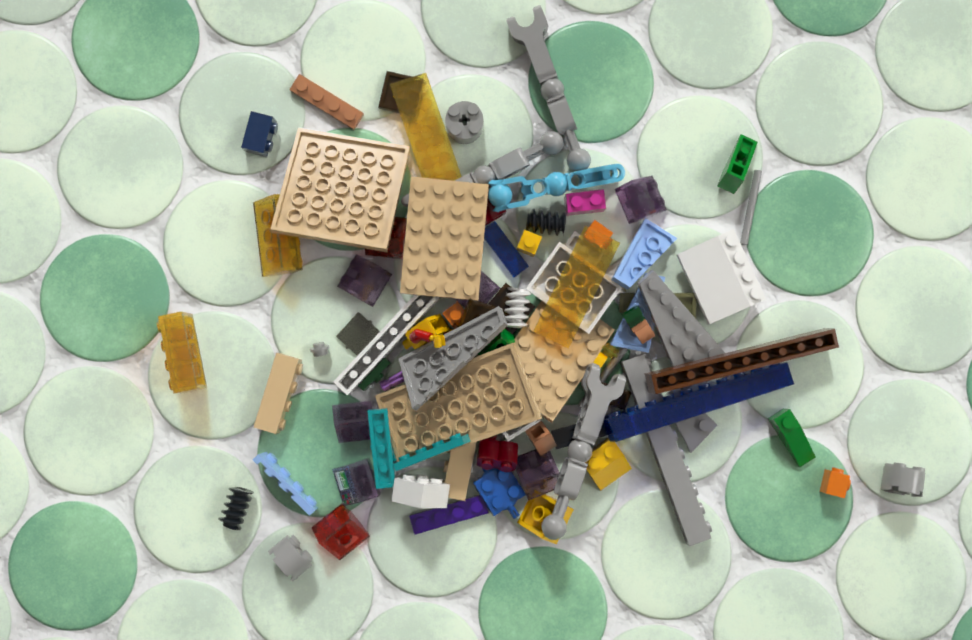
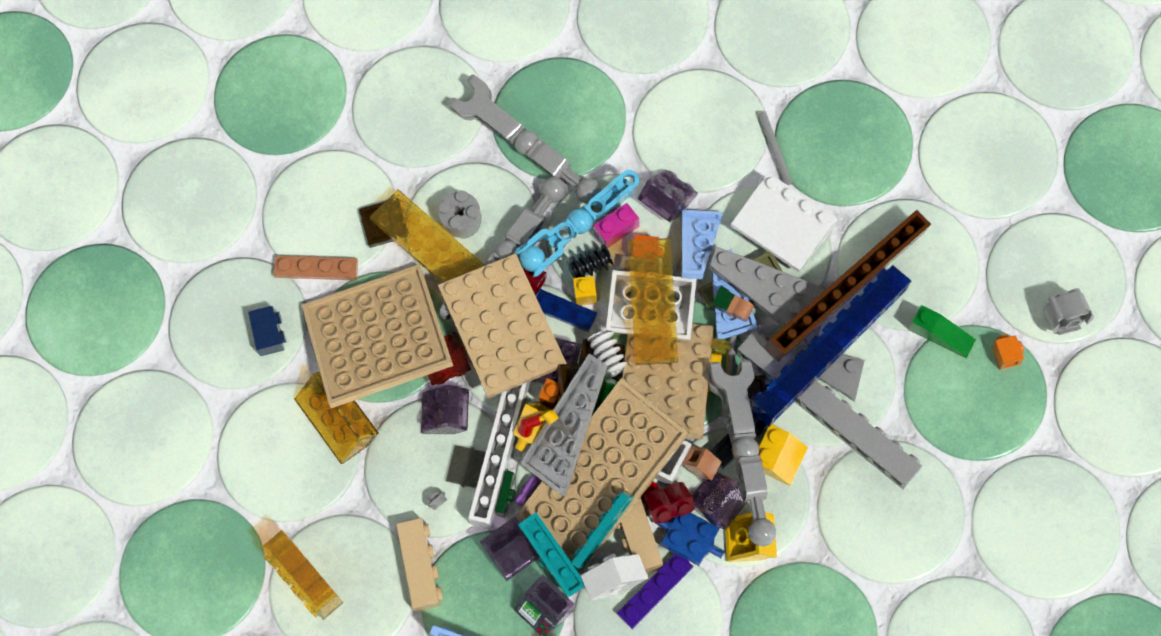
camera: 20 degrees left, 15 degrees down
green slope [717,134,758,194] -> none

